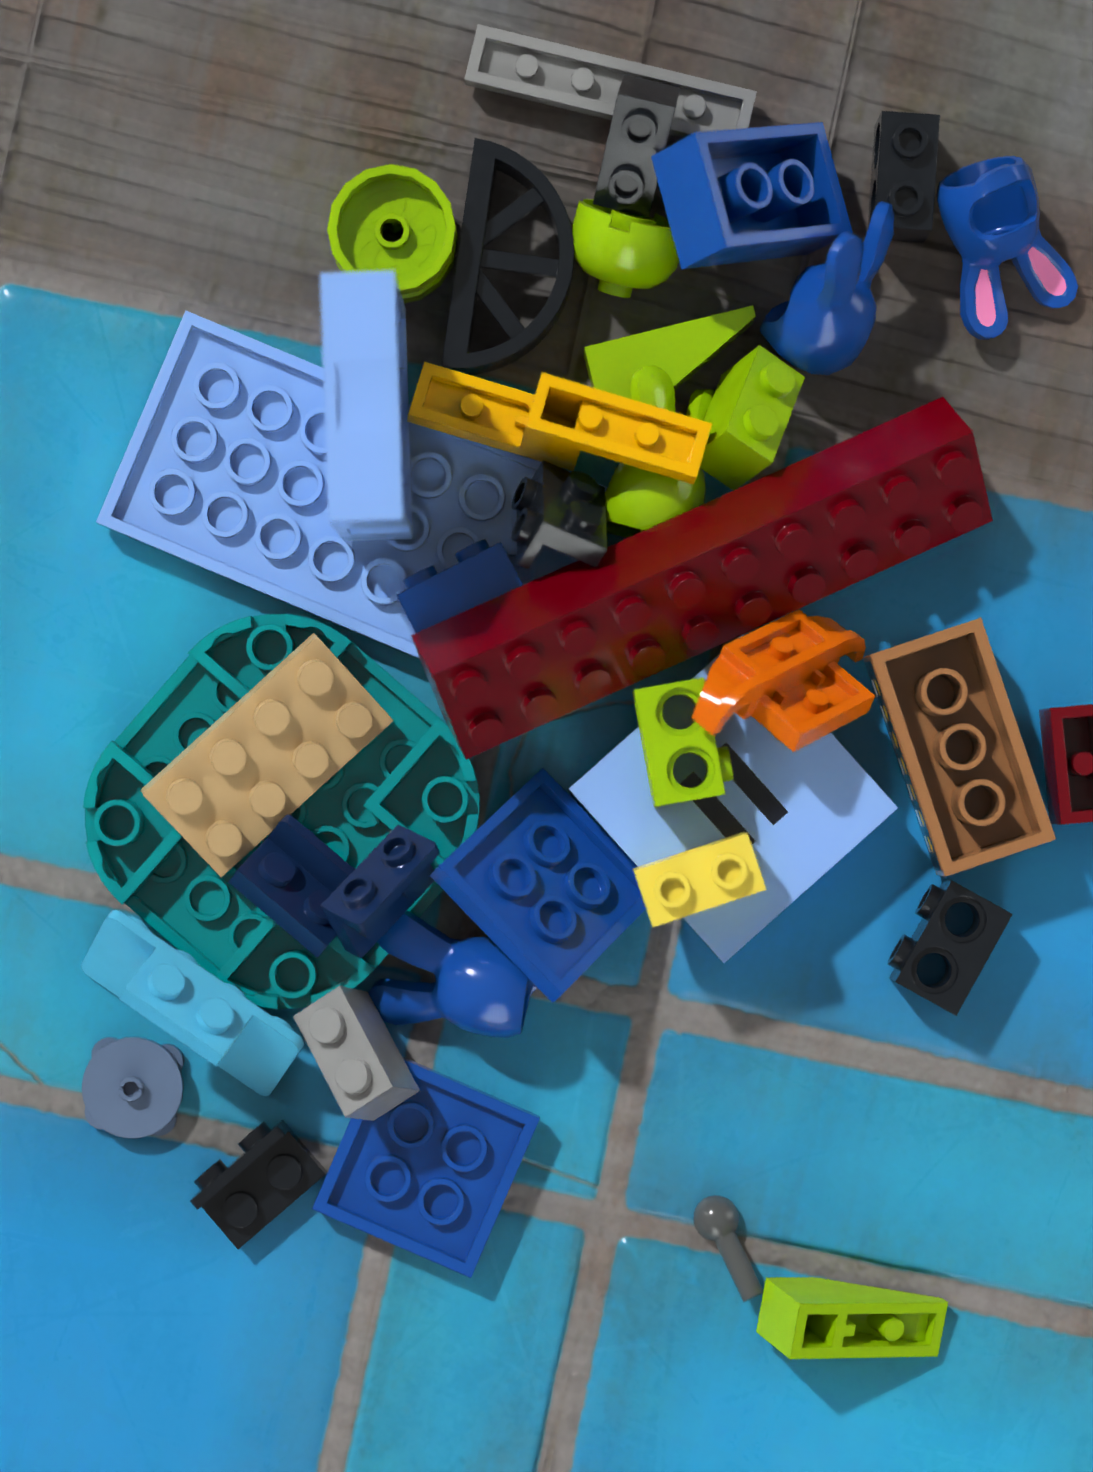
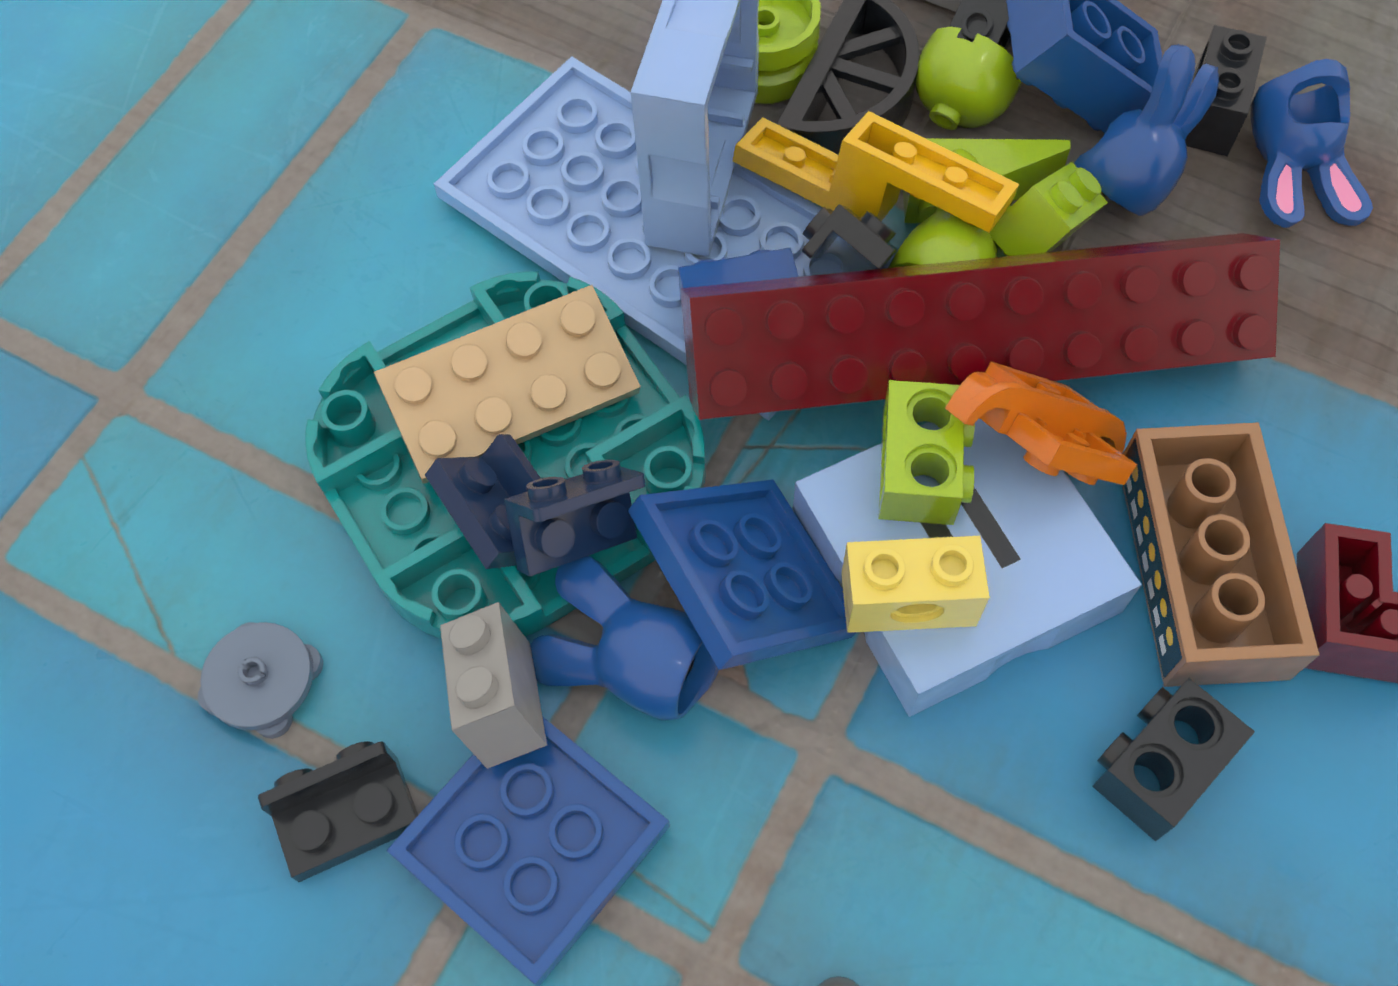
camera: 20 degrees right, 25 degrees down
medium azure bracket [81,910,304,1097] -> none

